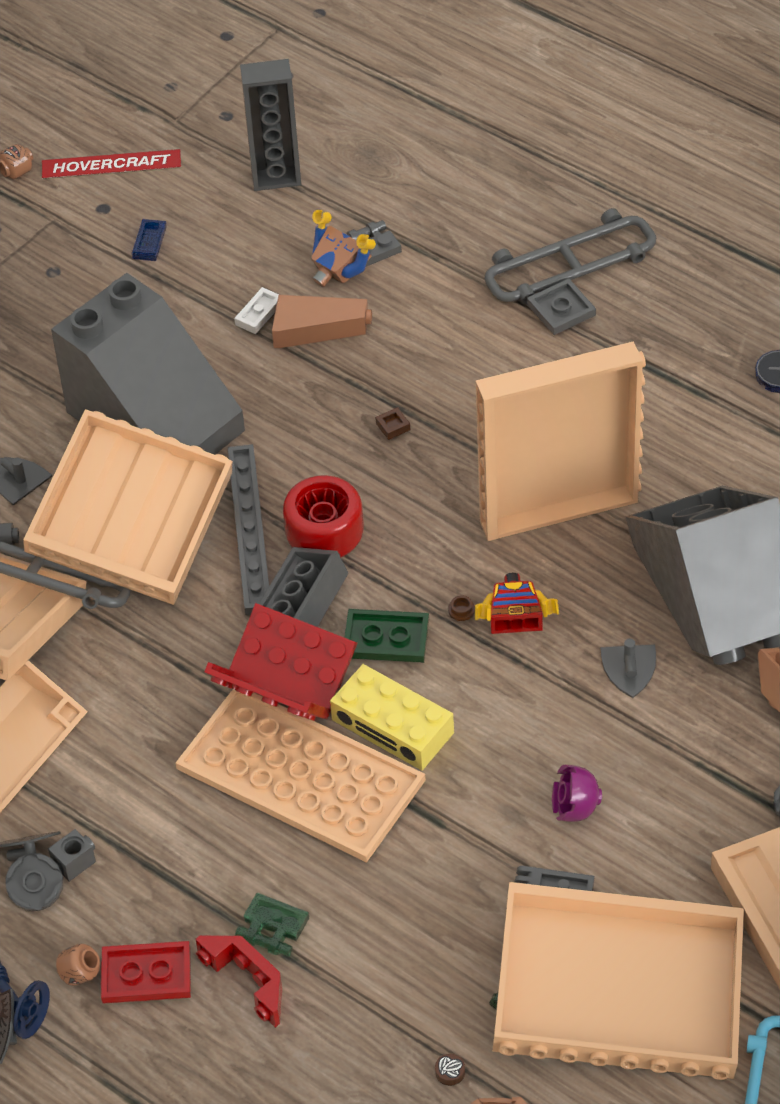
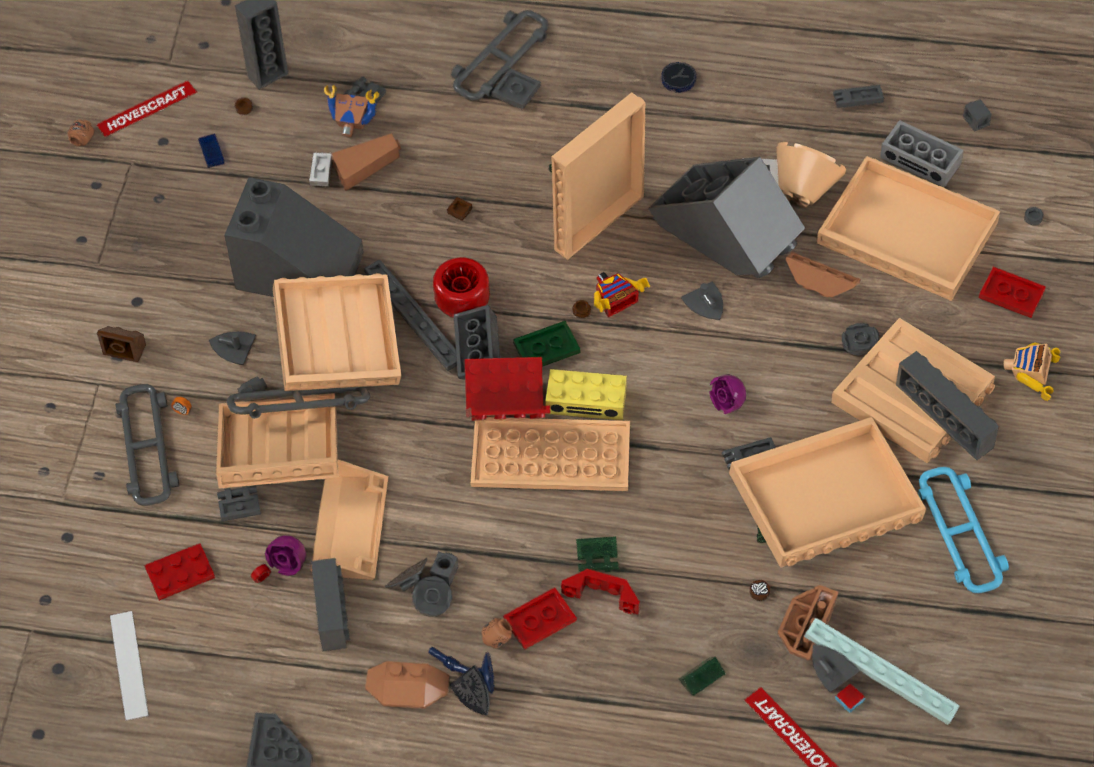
camera: 30 degrees left, 5 degrees up
none -> reddish brown tile [235,98,253,115]

